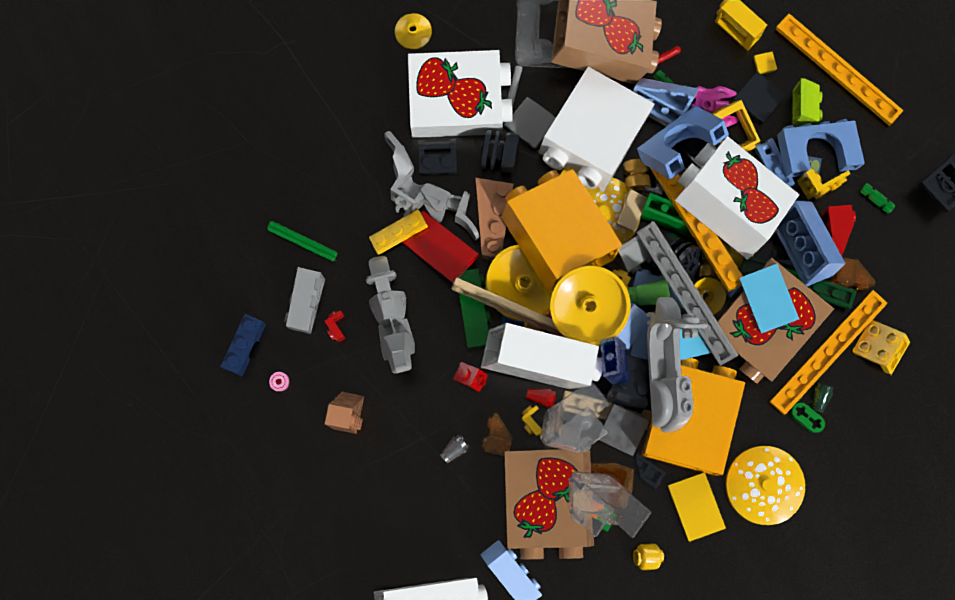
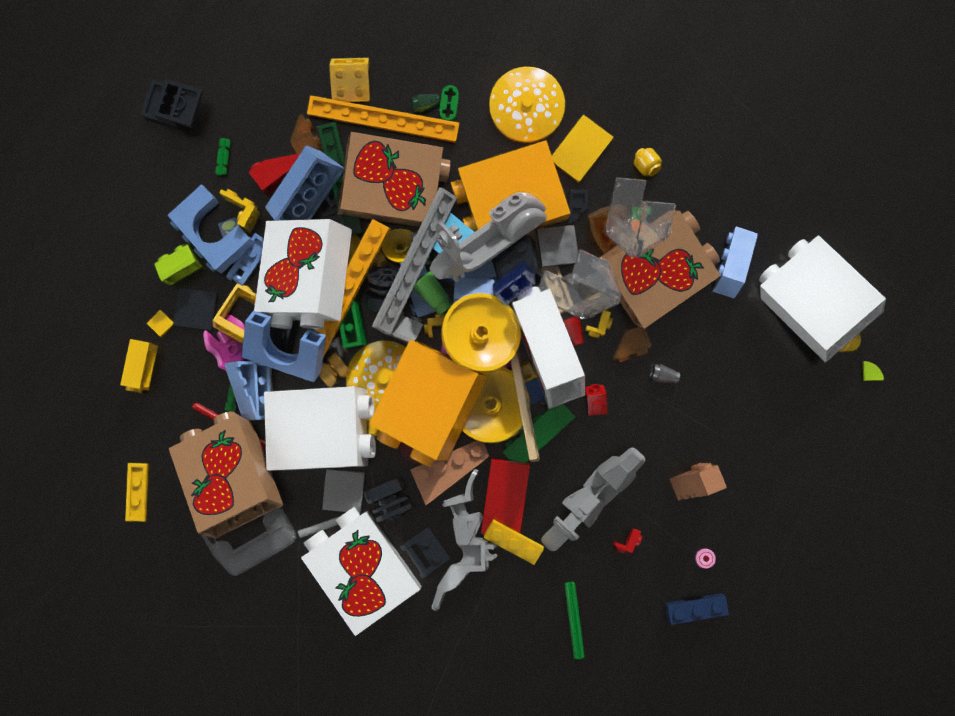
camera: 125 degrees left, 5 degrees up
light grey wedge [284,267,325,334] -> none
yellow dish [395,13,432,49] -> none
tan tile [616,190,648,232] -> none
medium azure tile [739,264,799,333] -> none
light orange plate [776,14,903,126] -> none

